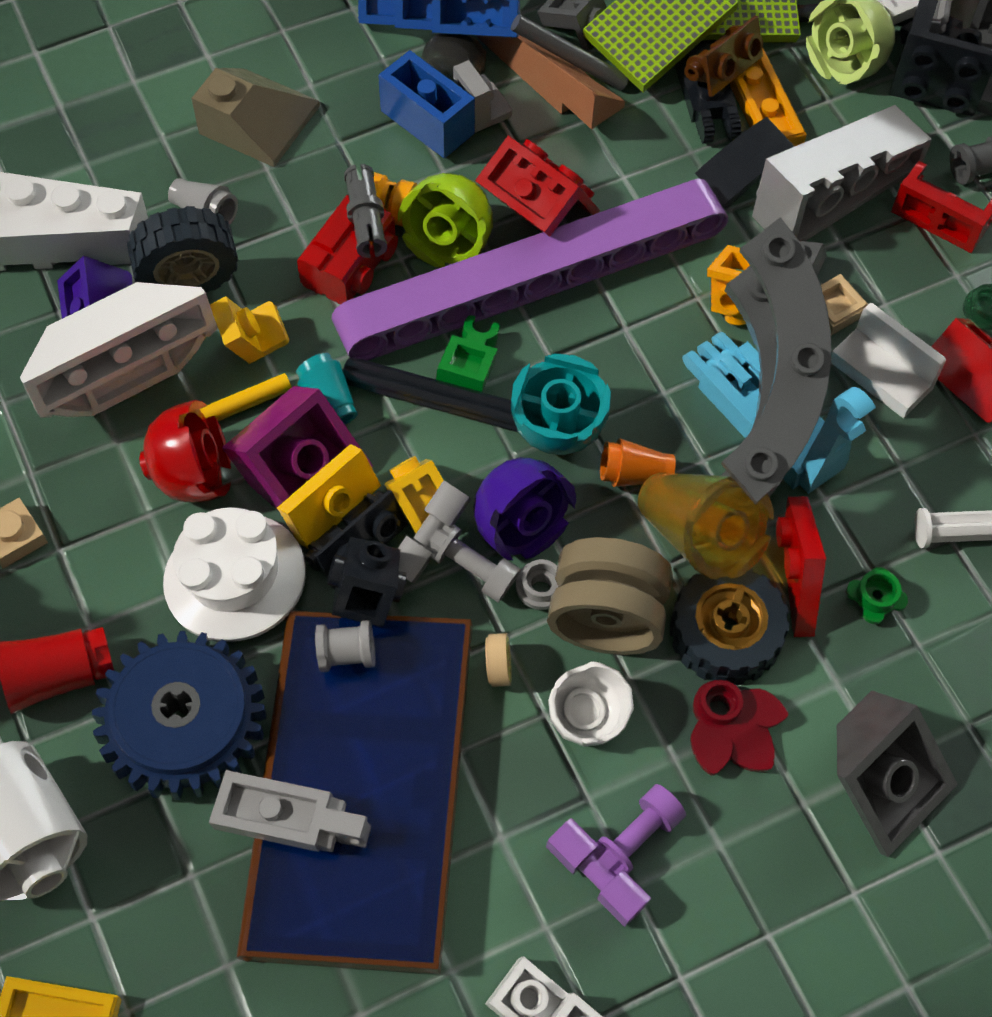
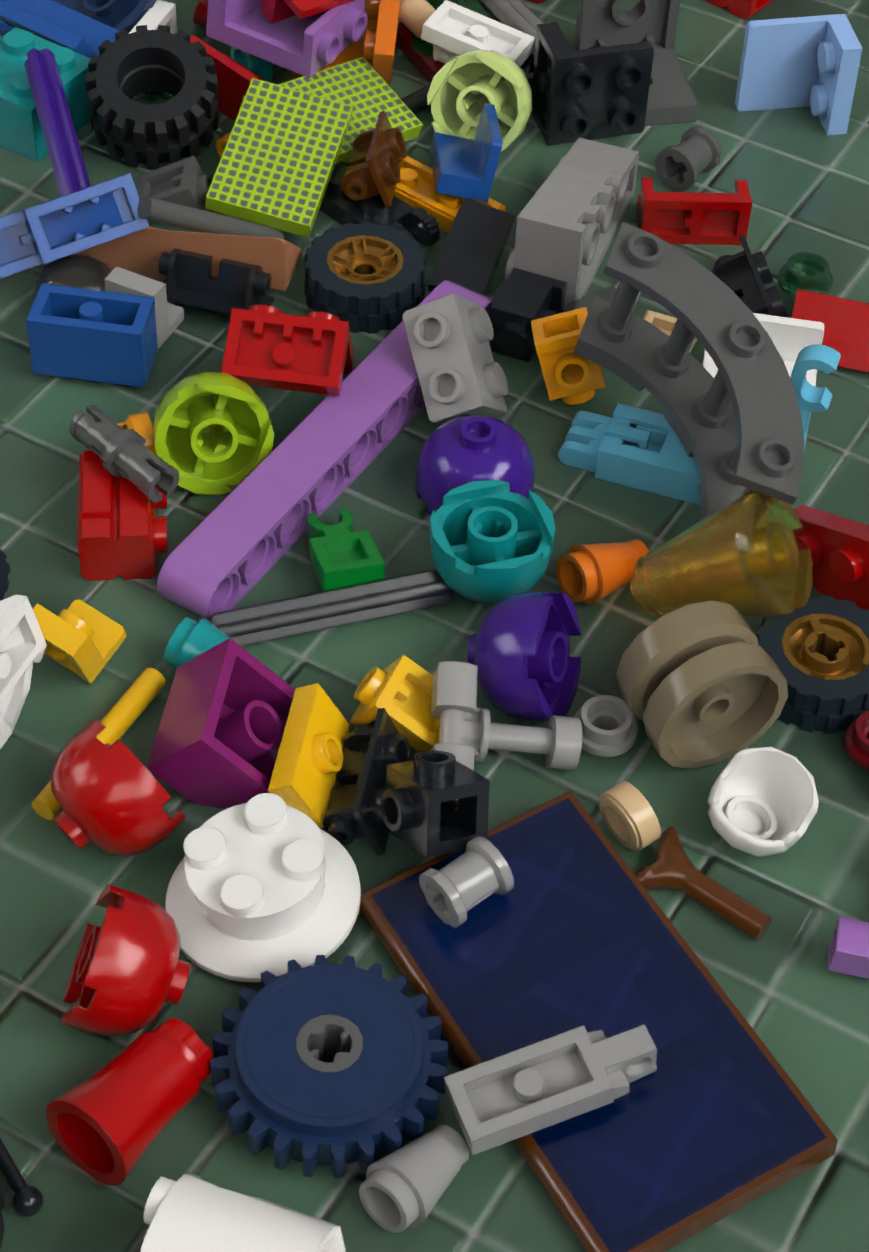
camera: 35 degrees left, 15 degrees down
none -> red cylinder [61,884,190,1036]
none -> black hinge [158,248,274,320]
none -> black wheel [304,222,426,334]
none -> light grey cone [359,1125,469,1233]
none -> light grey bracket [402,293,508,423]
none -> dark purple cylinder [415,415,535,516]
none -> blue panel [430,103,503,202]
none -> black brick [489,268,566,362]
none -> reddish brown piece [635,826,772,941]
none -> black hinge [712,234,788,317]

